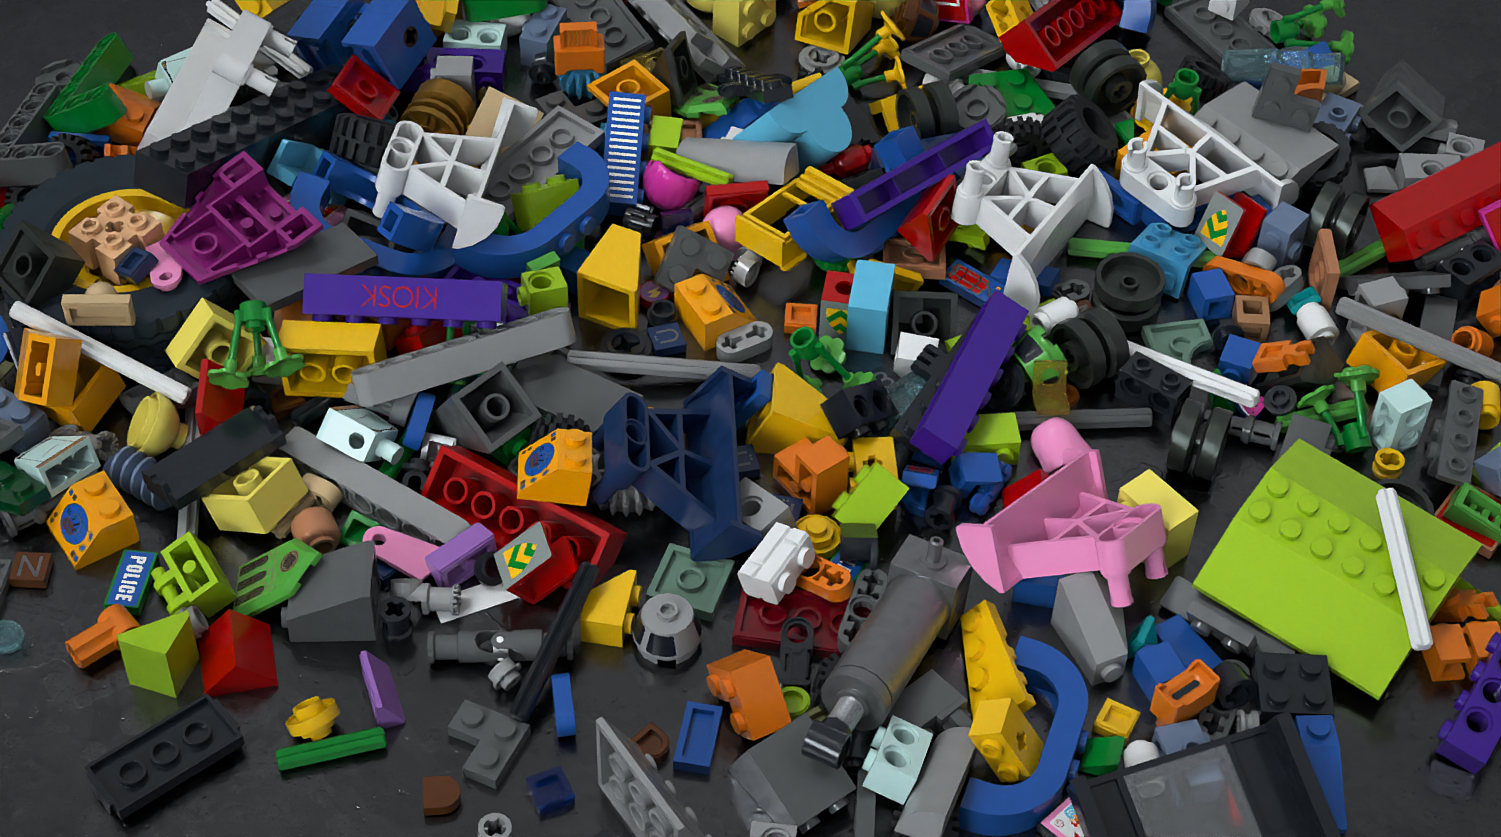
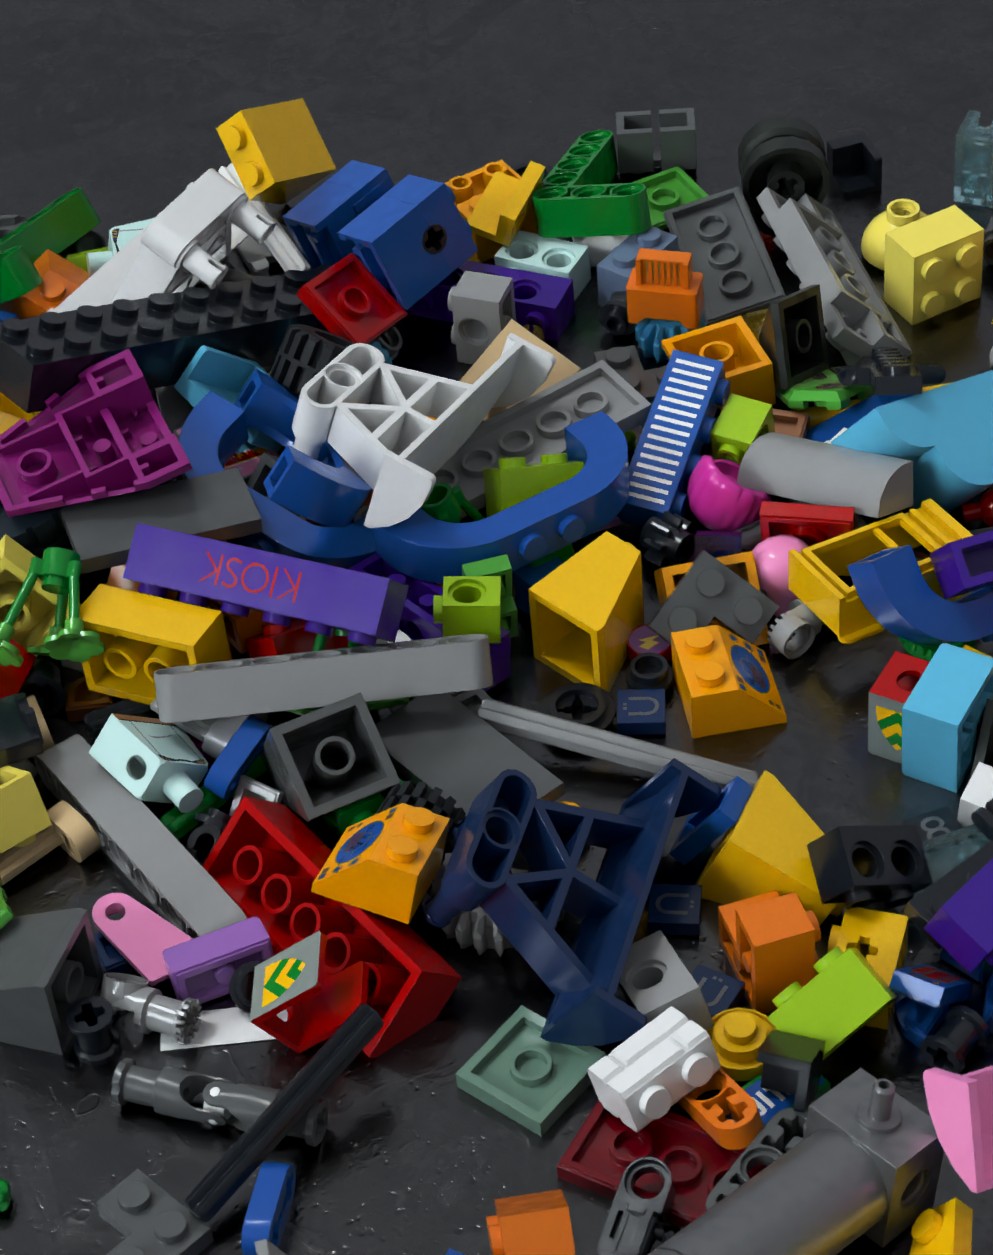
camera: 25 degrees right, 5 degrees down
nougat head [291,507,341,555] -> none
green slope [340,510,387,546] -> none
medium lavender slope [359,650,406,729] -> none
pearl gold wheel [399,78,476,135] -> none
light grey plate [488,657,521,691] -> none
yellow slope [580,570,642,647] -> none
light grey cone [632,593,703,664] -> none
lime axle [651,148,734,185] -> none
light grey beam [716,321,773,363] -> none
orange tile [784,303,818,334] -> none
plant [788,326,875,394] -> none

